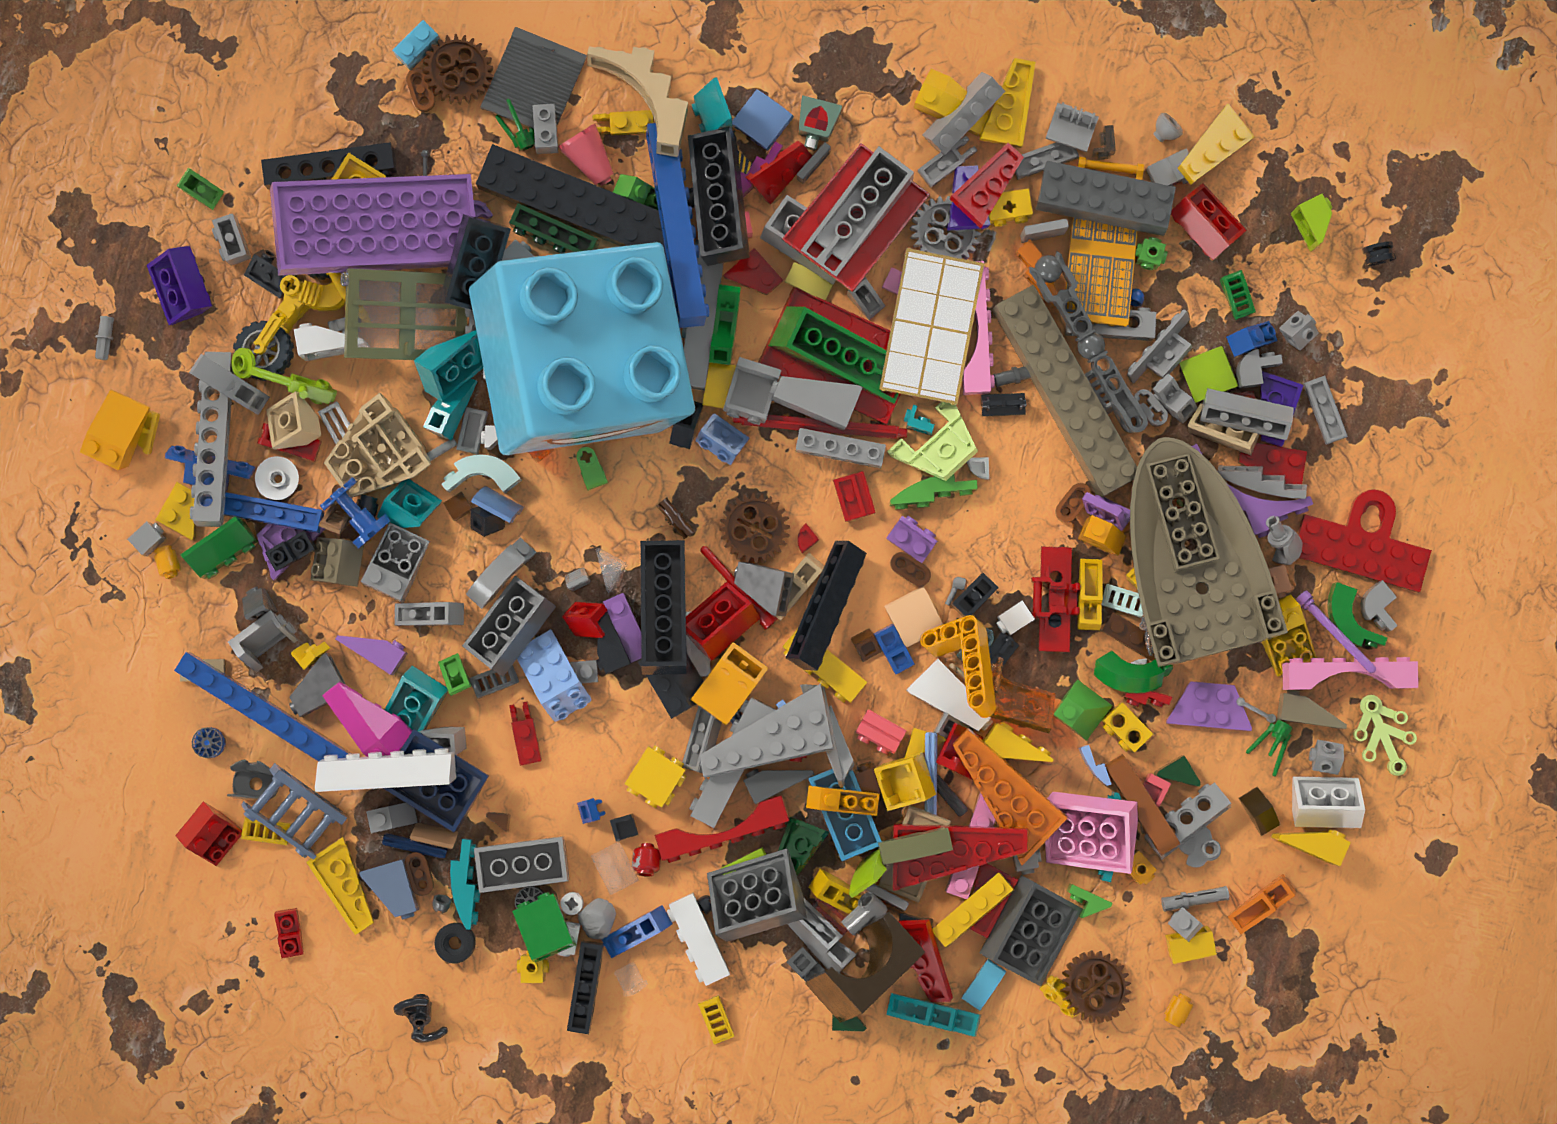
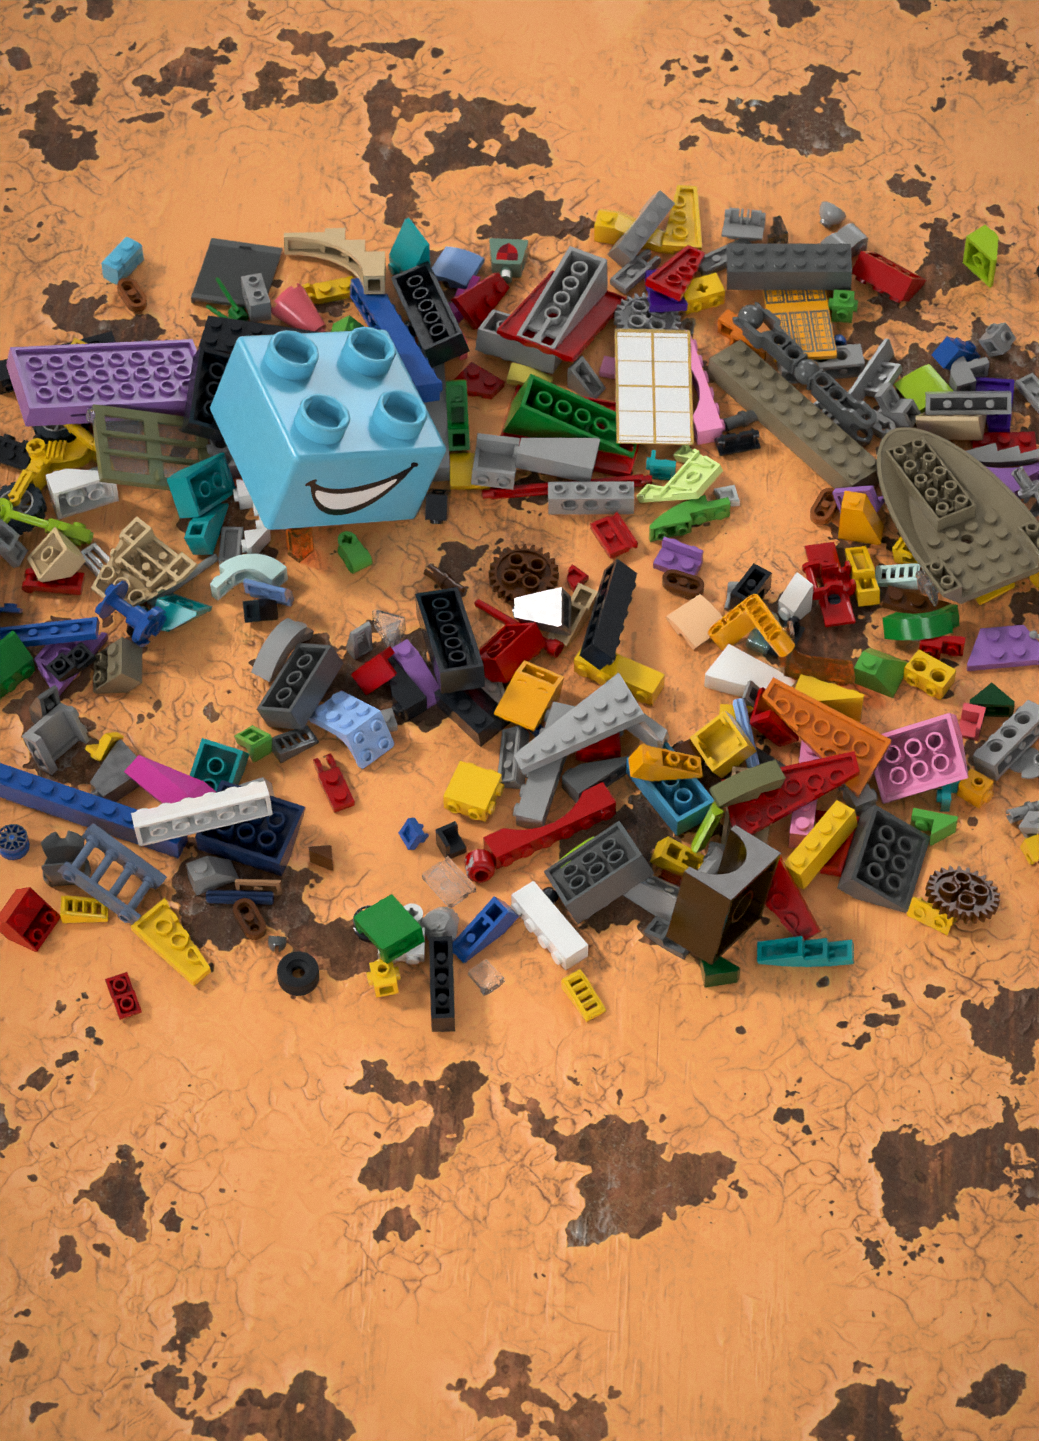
camera: 10 degrees left, 30 degrees down
white dish [255,456,299,500] -> none
medium nougat slope [319,502,352,534] -> none
medium lavender slope [335,635,408,675] -> none
sand blue slope [359,859,419,920] -> none
light grey slope [361,523,430,603] -> none
black piece [393,994,448,1043] -> none
light grey slope [395,602,464,626] -> none
reddish brown gear [422,34,493,105] -> none
reddish brown slope [443,491,472,521] -> none
teal slope [450,838,480,930] -> none
light grey brick [474,836,570,893] -> none
medium blue bracket [696,413,749,465] -> none
dark green wing [778,817,829,876] -> none
dark grey tile [797,142,831,184] -> none
reddish brown slope [851,629,882,662] -> none
coral brick [855,709,907,755] -> none
blue slope [874,624,915,675] -> none
medium azure slope [962,959,1006,1011] -> none
light grey tile [1020,219,1069,243] -> none
light blue slope [1078,745,1111,786] -> none
dark orange beam [1105,754,1180,856] -> none
yellow wing [1178,104,1255,185] -> none
green slope [1220,270,1256,320] -> none

